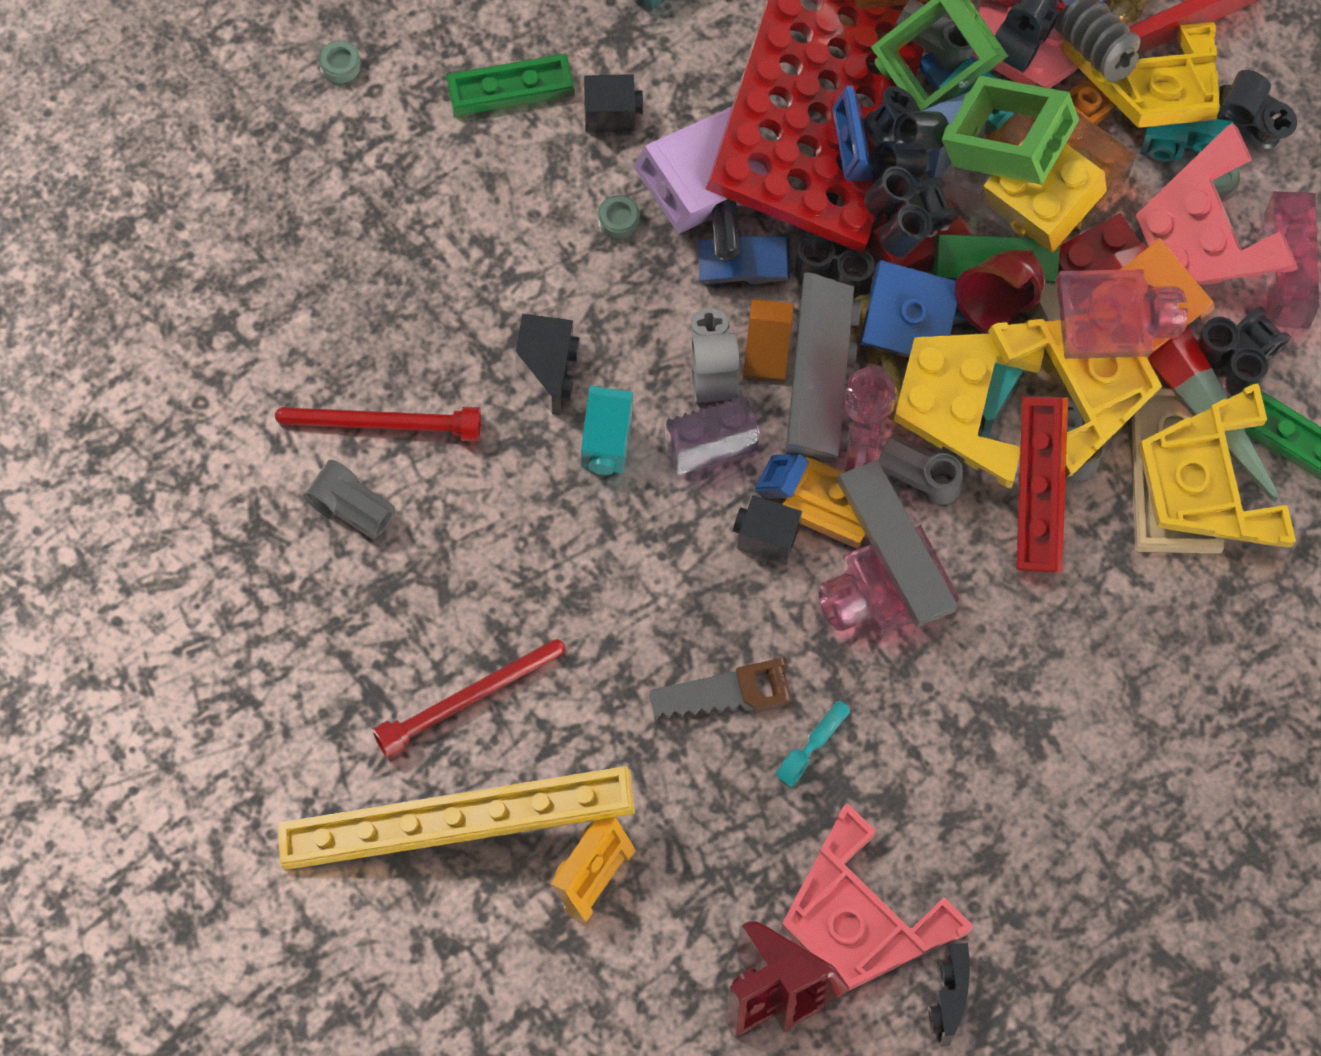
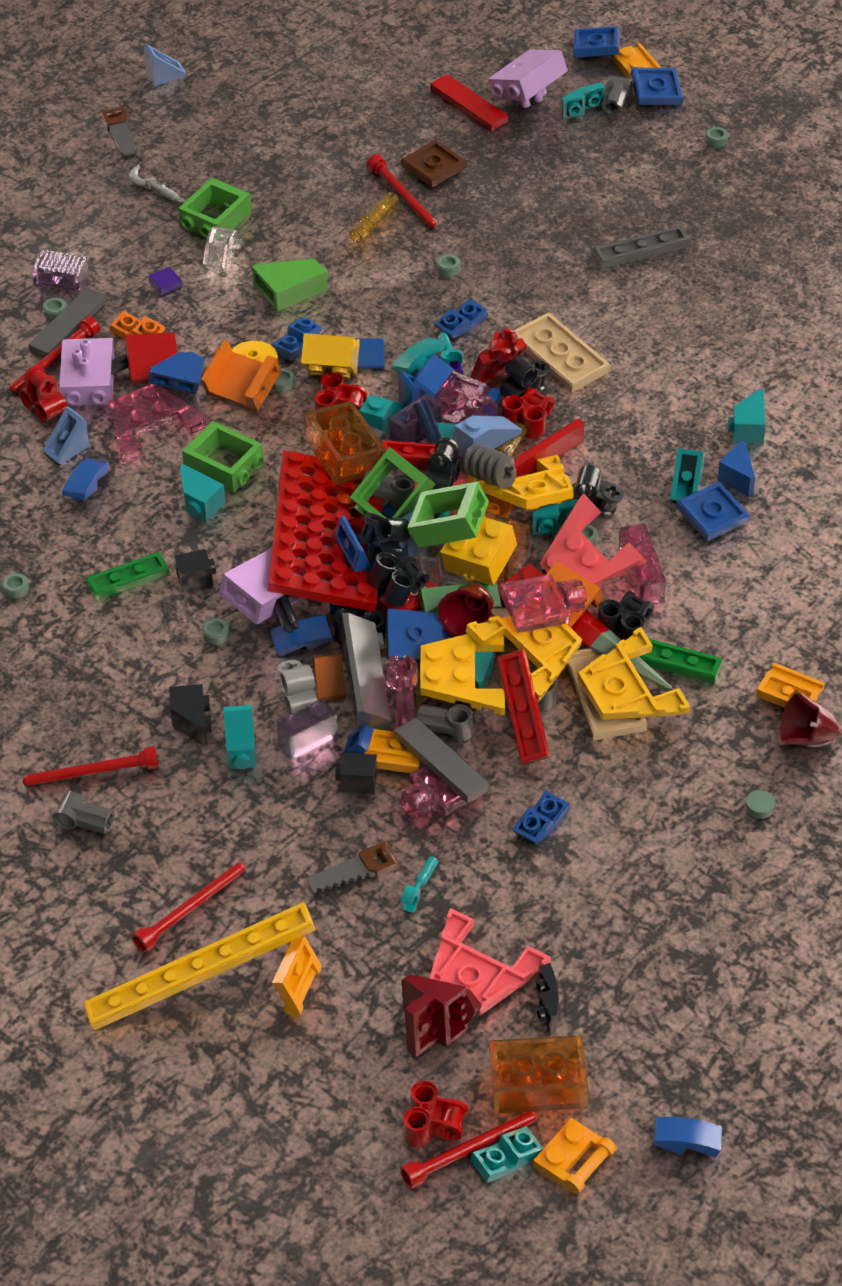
camera: 10 degrees left, 20 degrees down
none -> blue slope [512,791,571,845]

